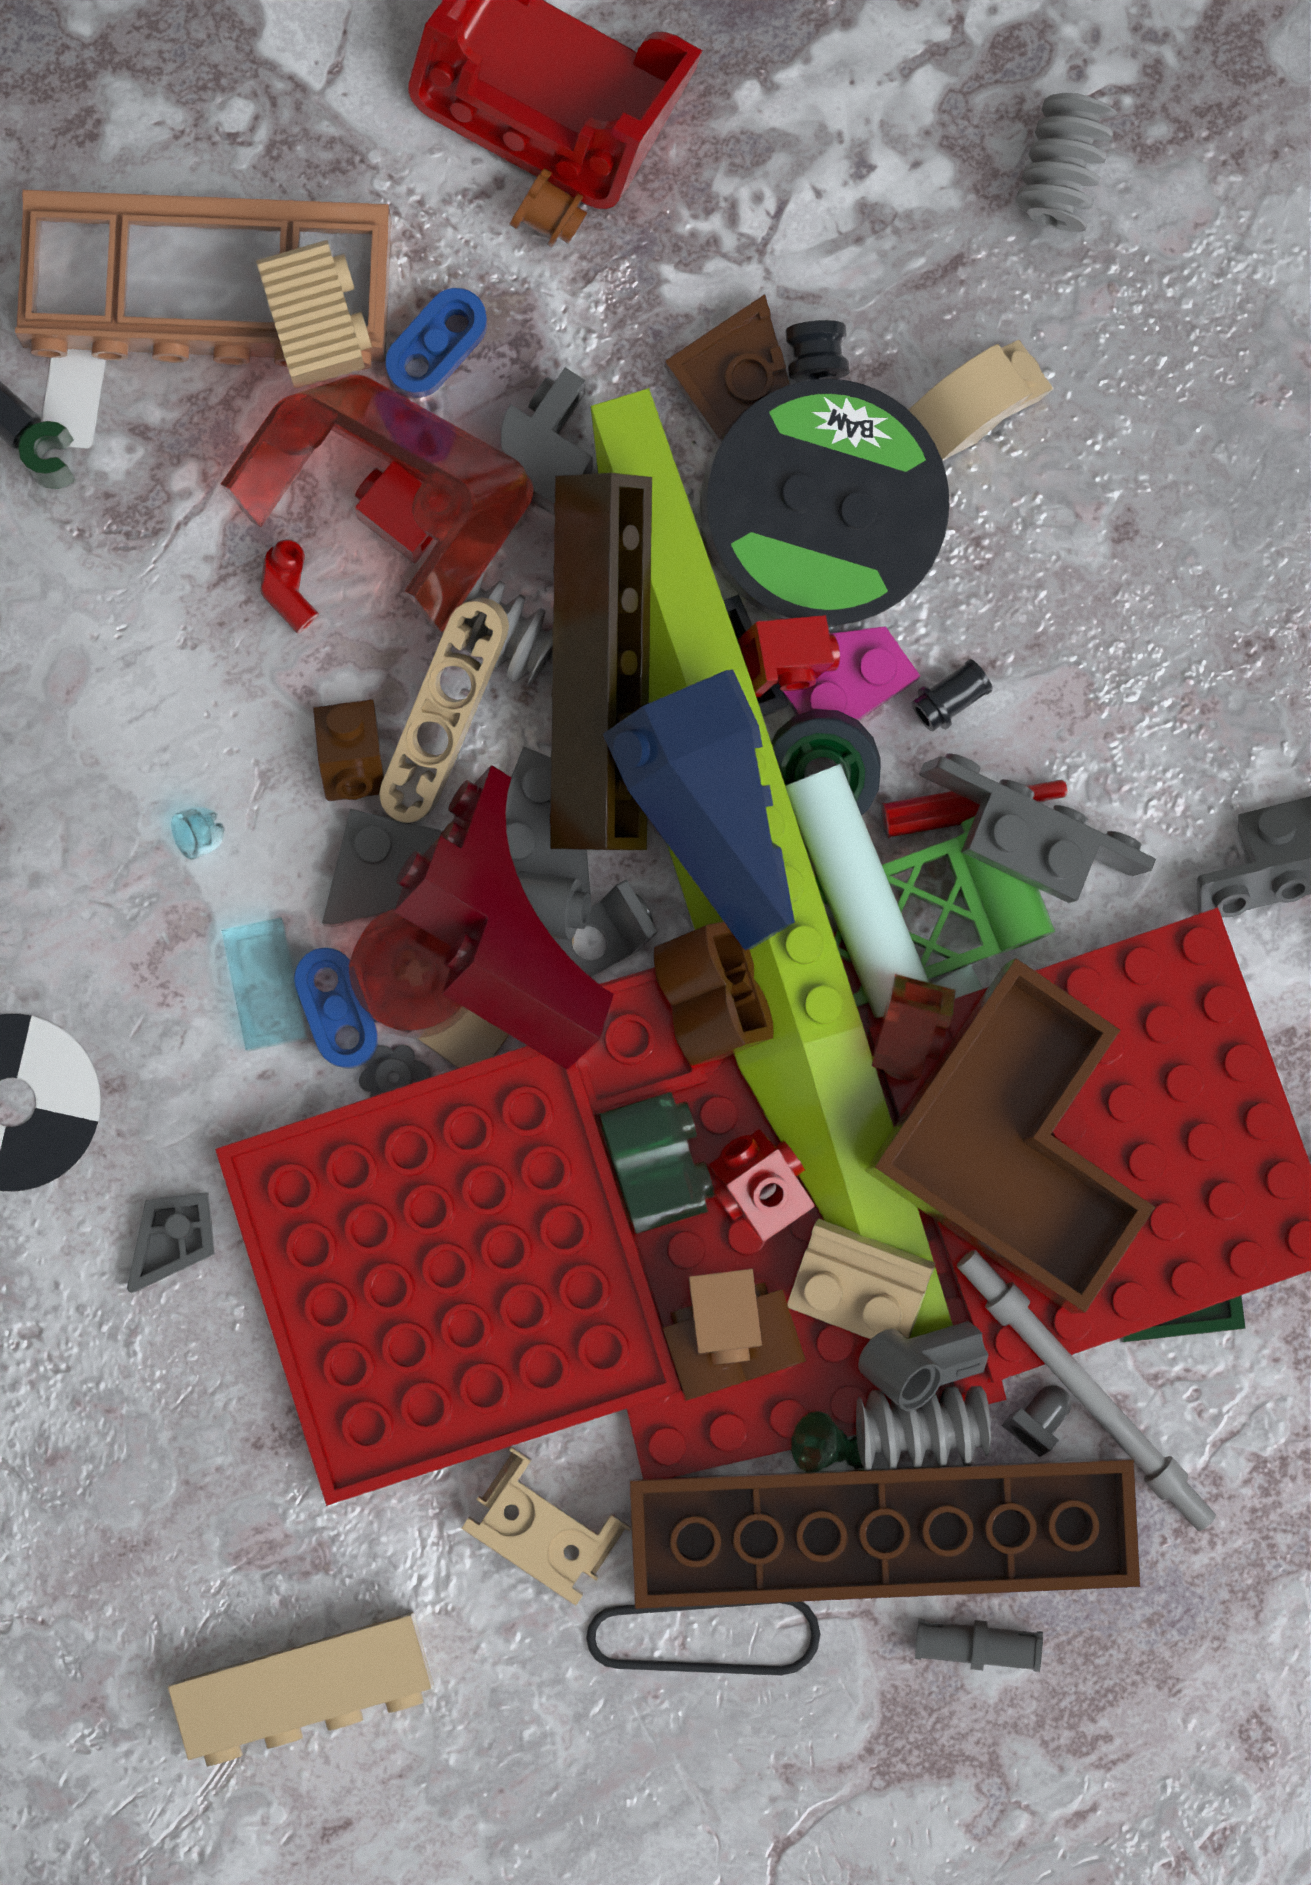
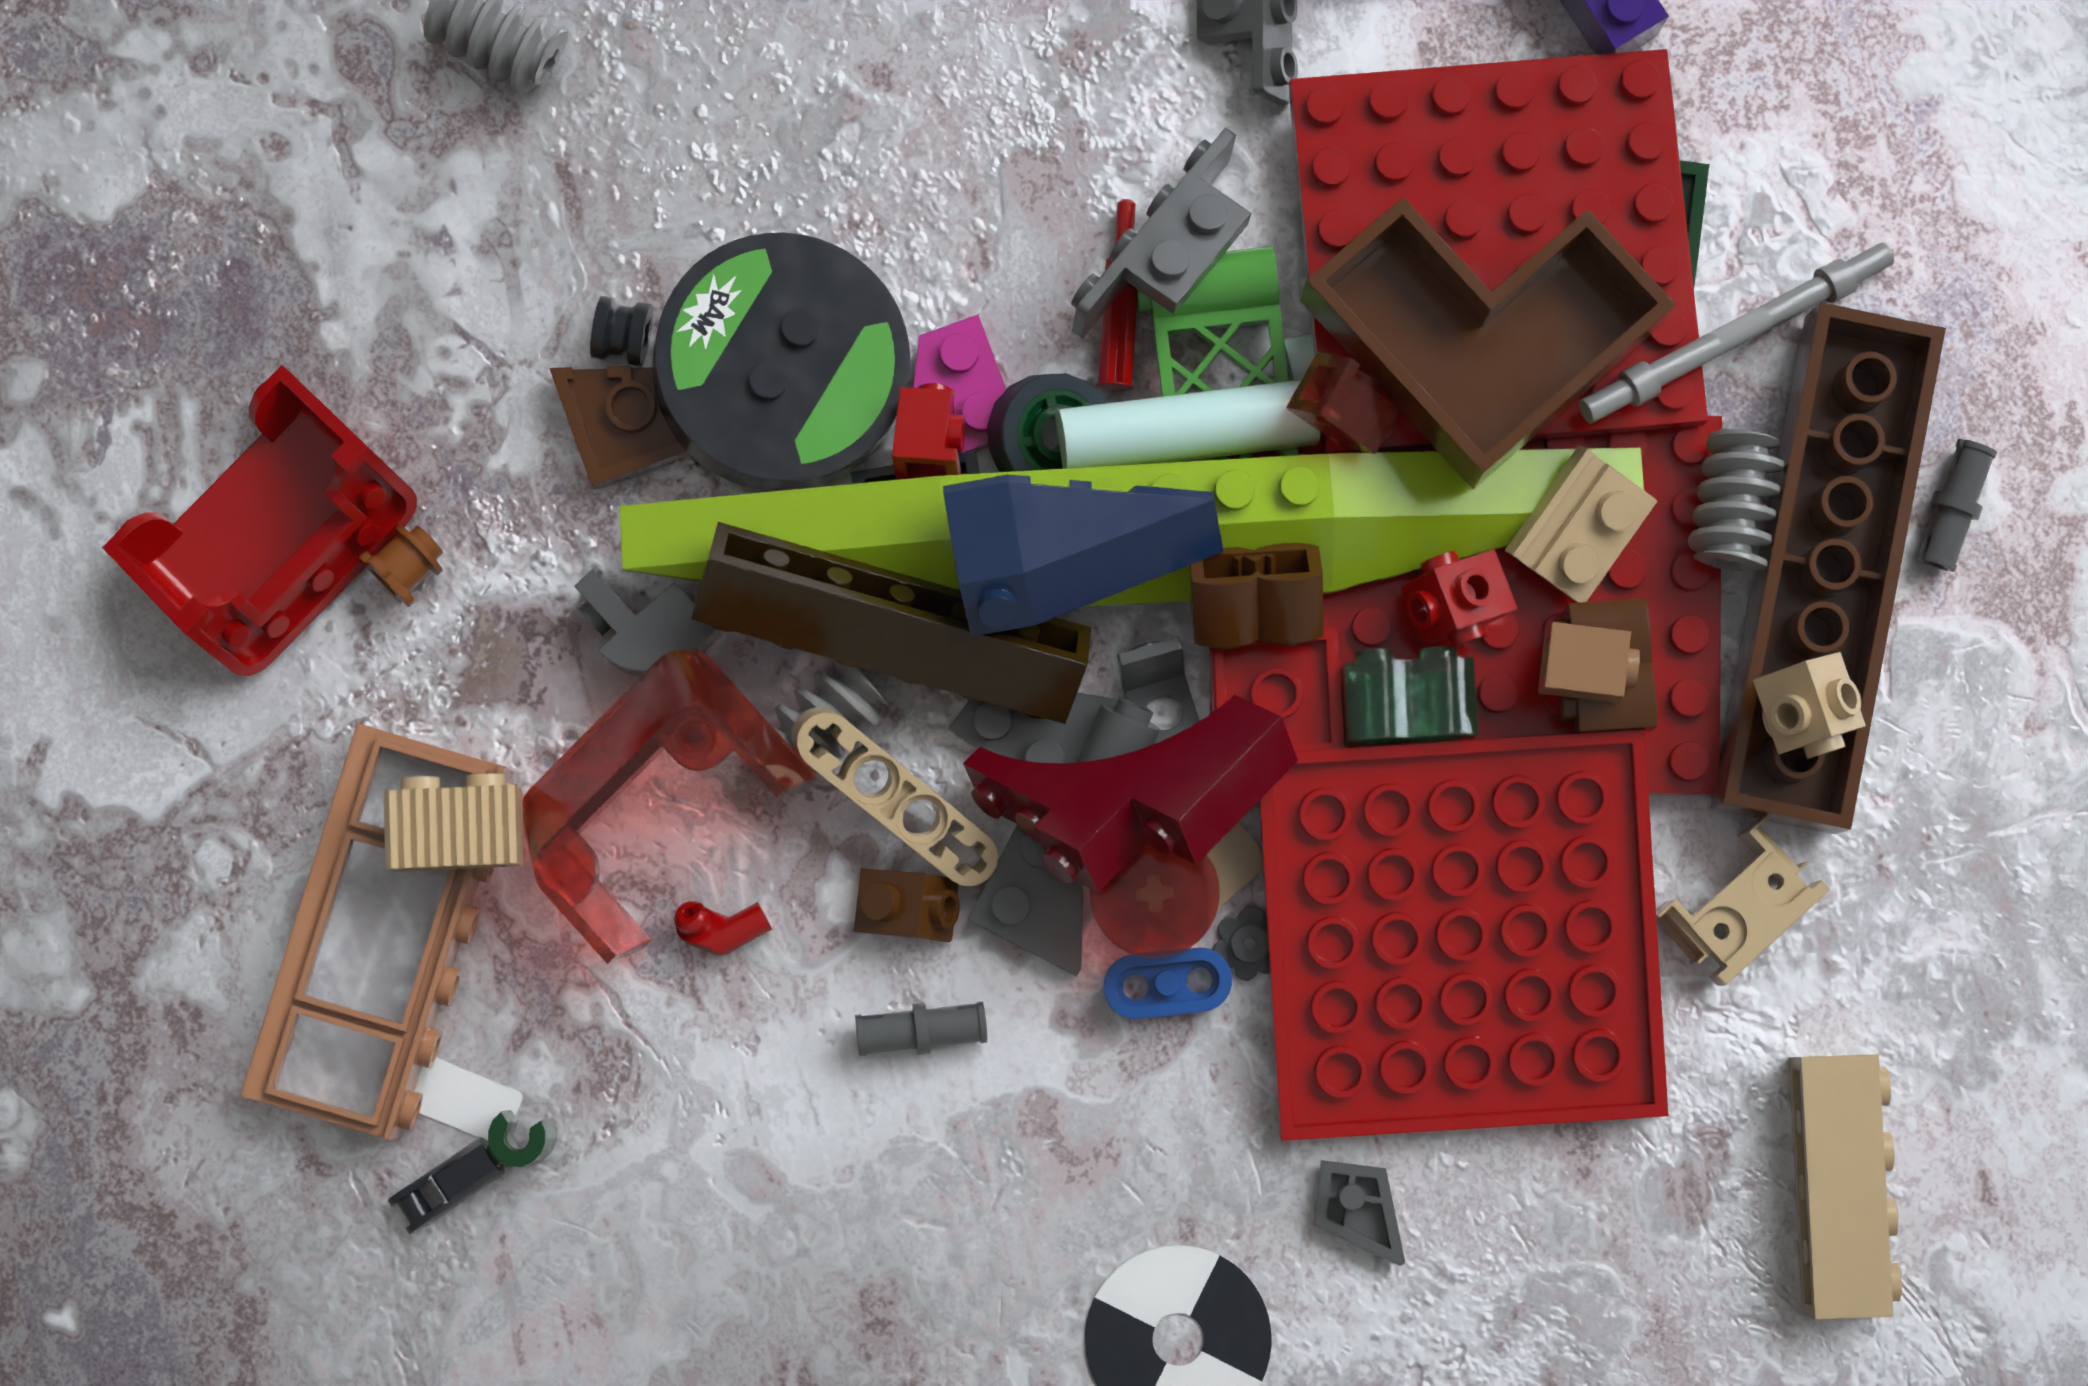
camera: 70 degrees left, 0 degrees up
clear light blue hinge [171,806,225,860] -> none
clear light blue tile [221,917,308,1052] -> none
red brick [355,460,453,564] -> none
blue plate [386,288,487,398] -> none
black piece [586,1602,821,1676] -> none
clear green piece [791,1411,876,1473] -> none
dark grey piece [858,1321,989,1411] -> none
tan brick [908,340,1054,460] -> none
black pin [912,659,993,732] -> none
dark grey piece [1001,1385,1072,1457] -> none
none -> dark grey pin [855,1001,987,1056]
none -> tan brick [1753,652,1866,759]

